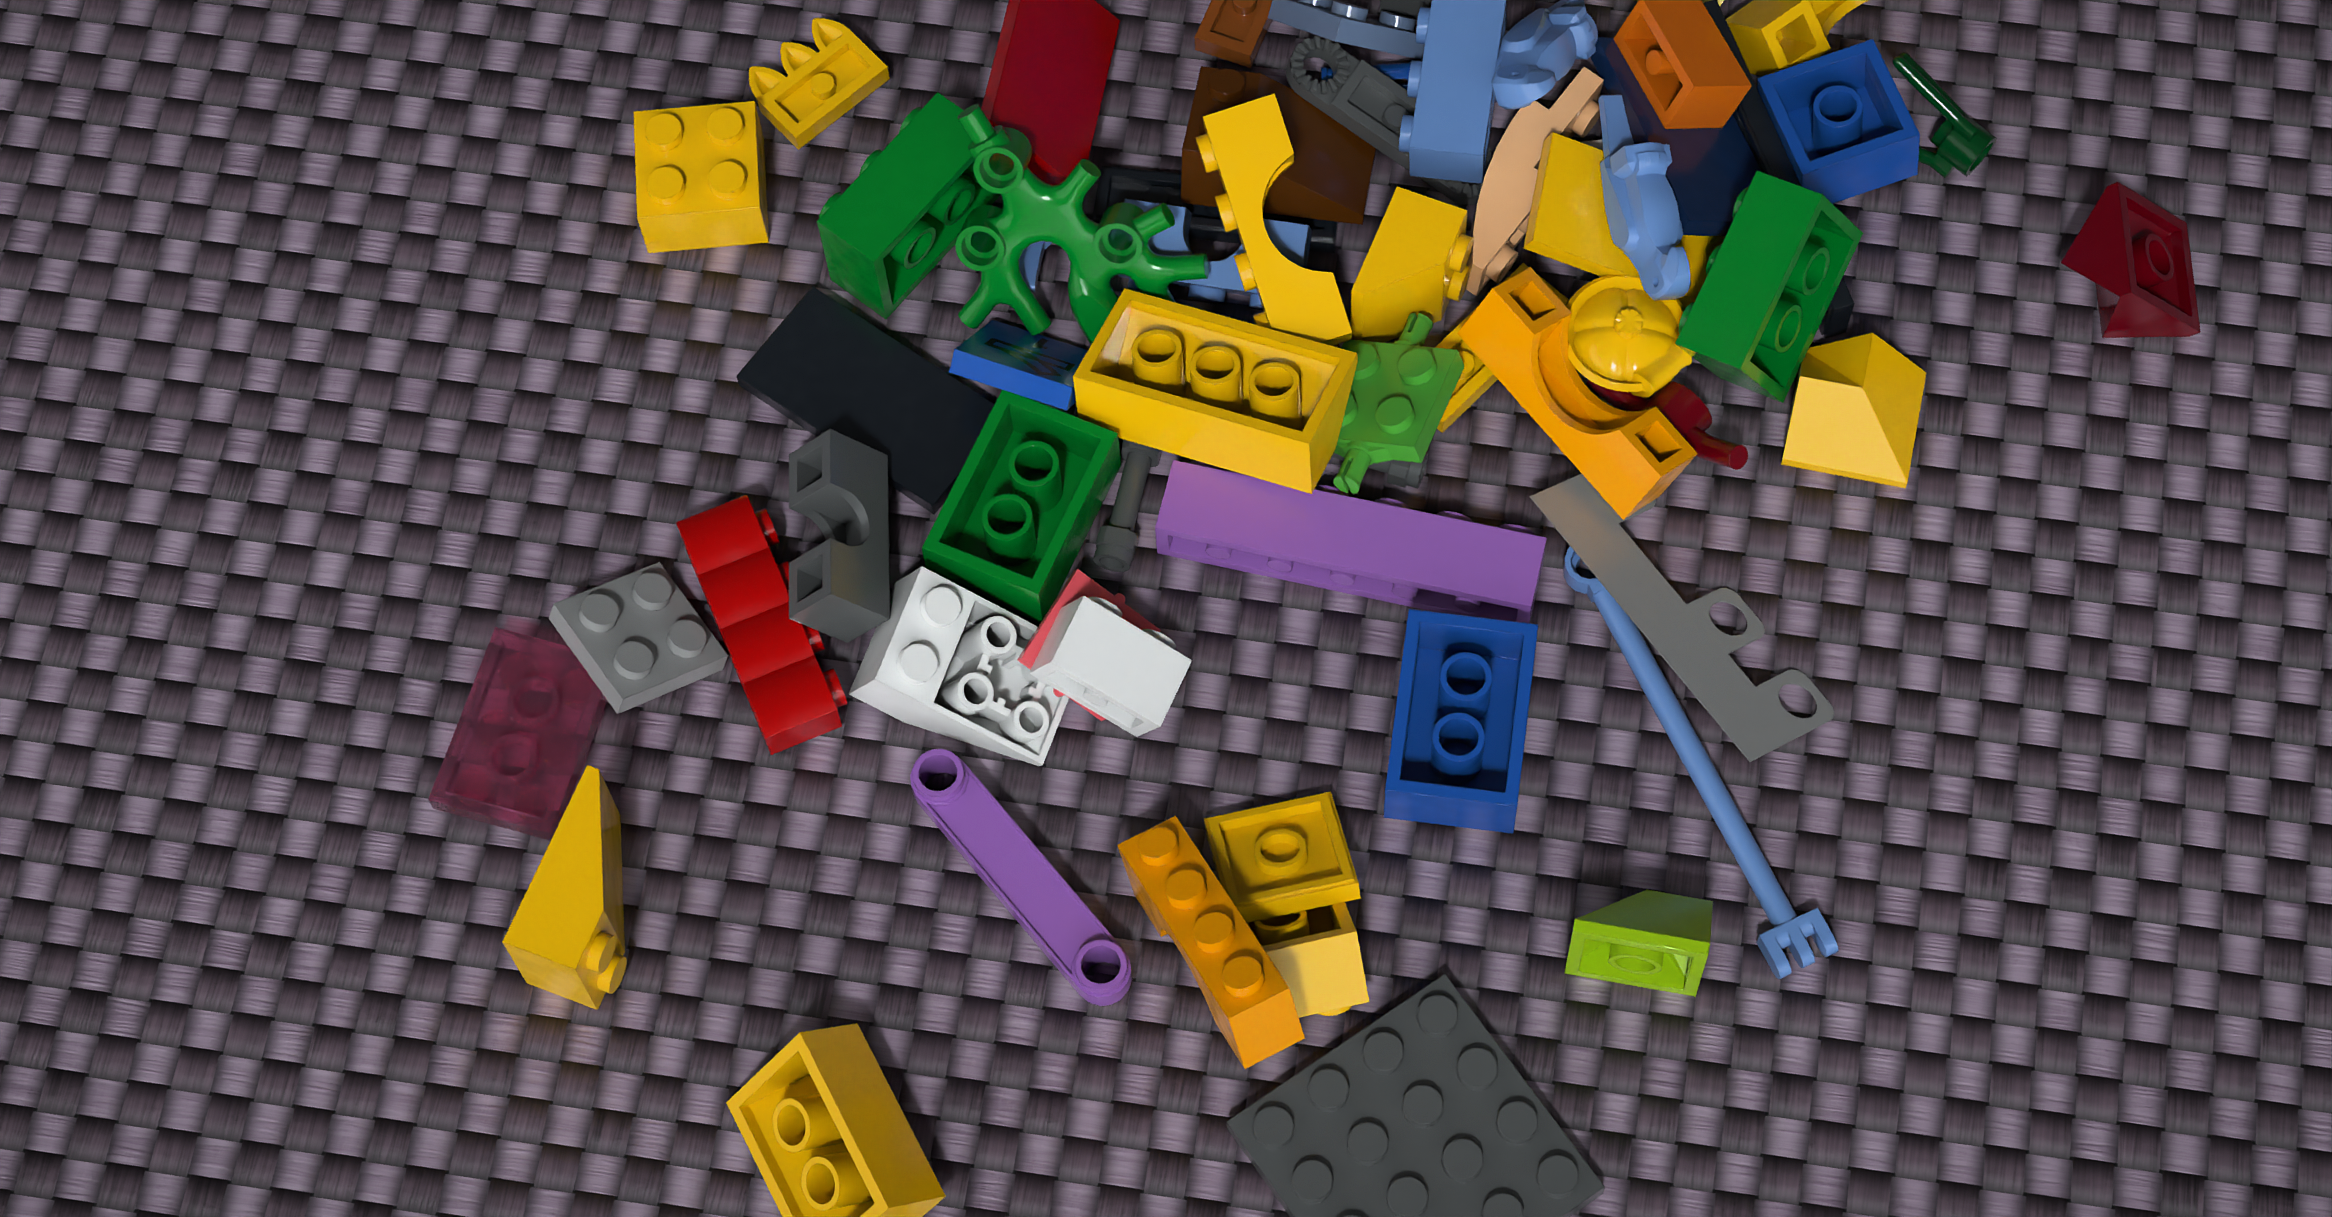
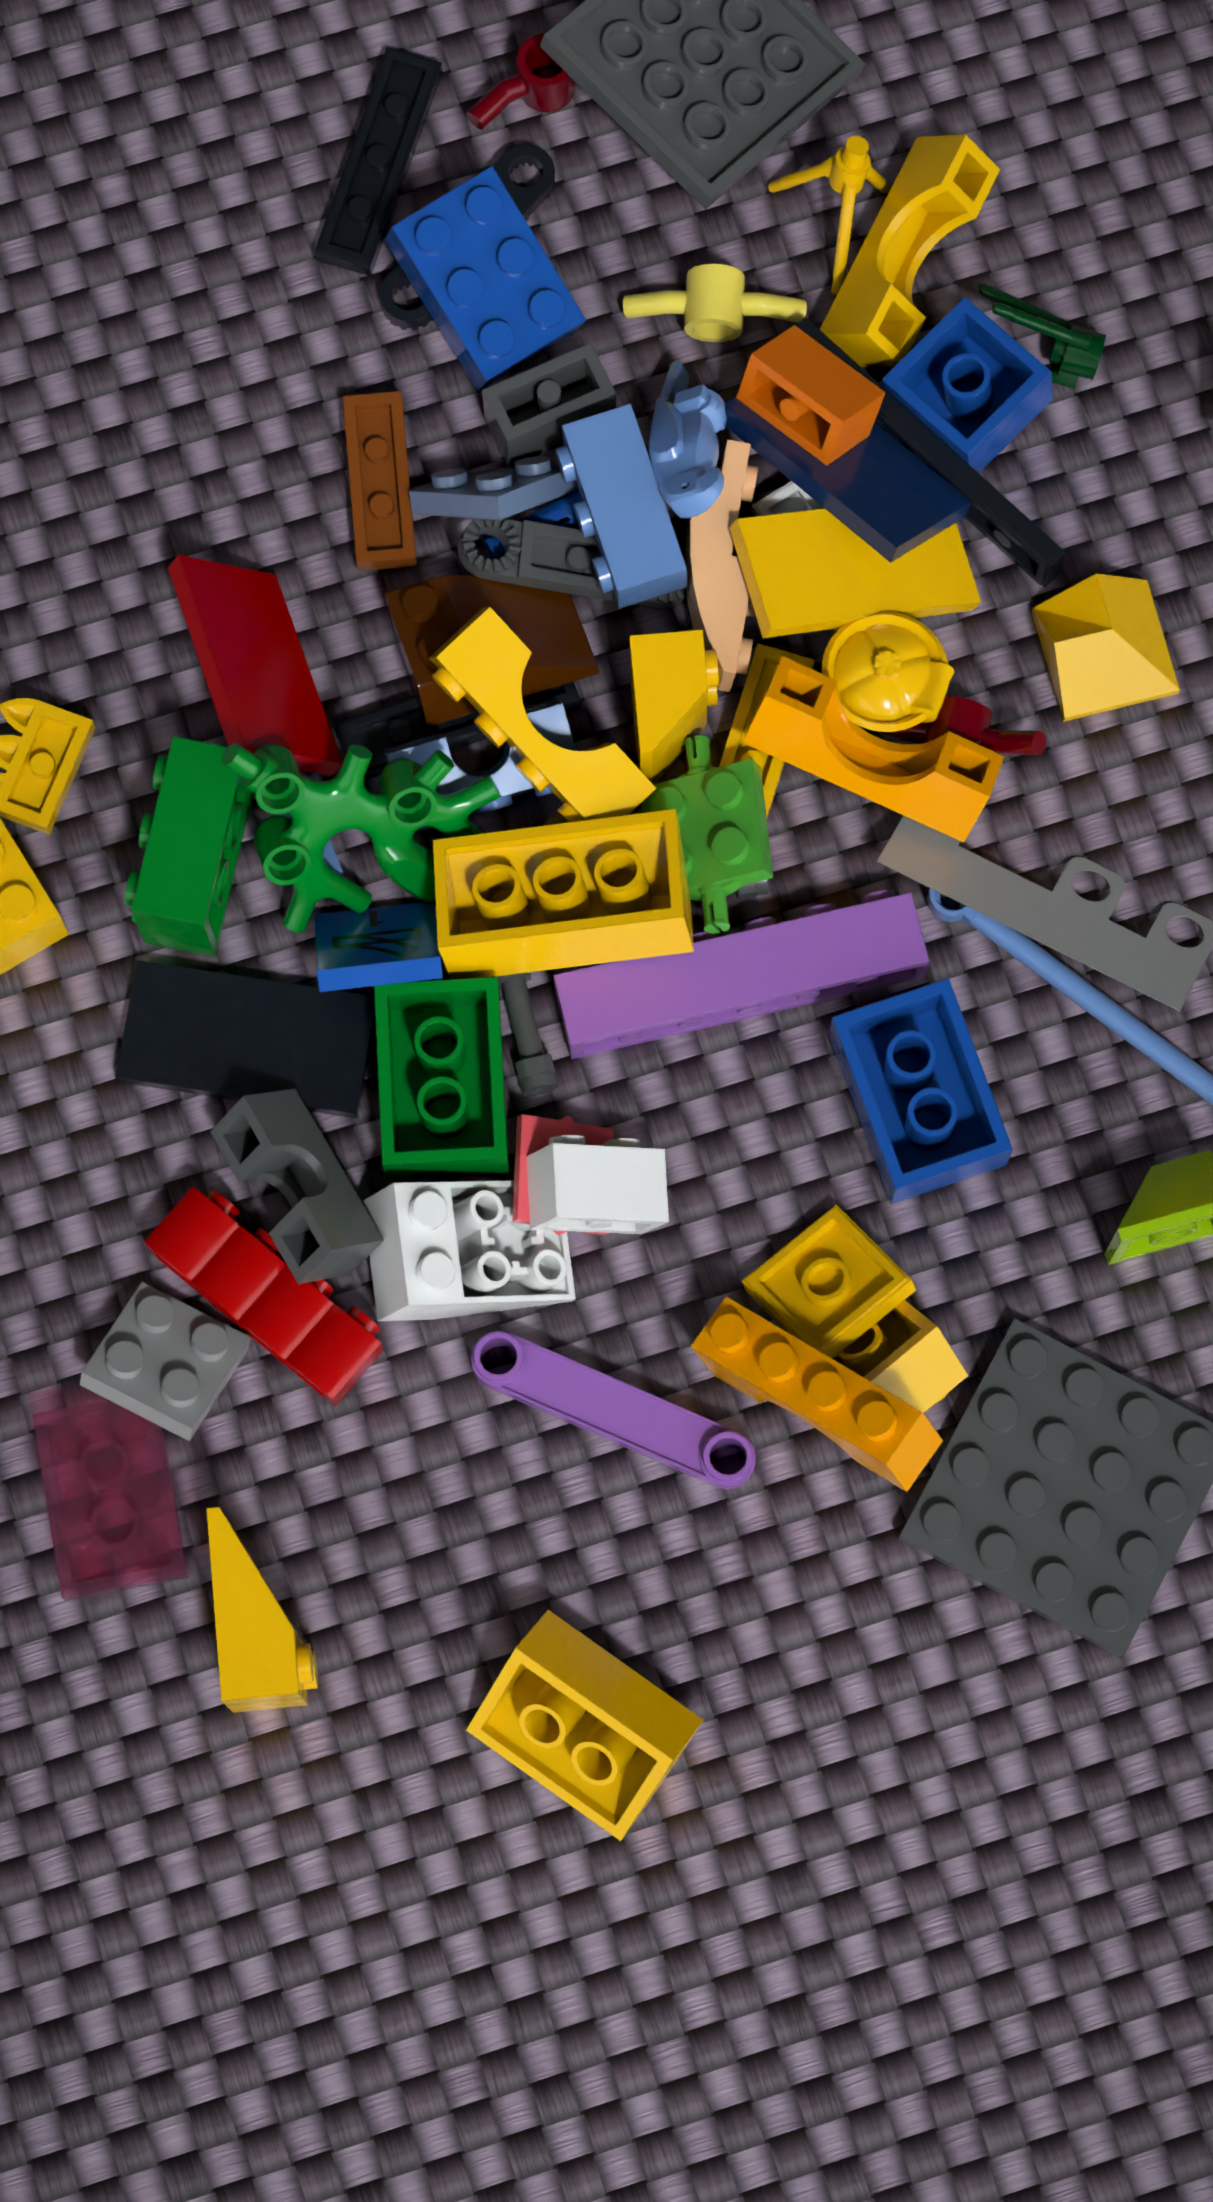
camera: 30 degrees left, 10 degrees up
medium blue animal [1598,94,1691,301] -> none
green brick [1675,171,1863,403] -> none

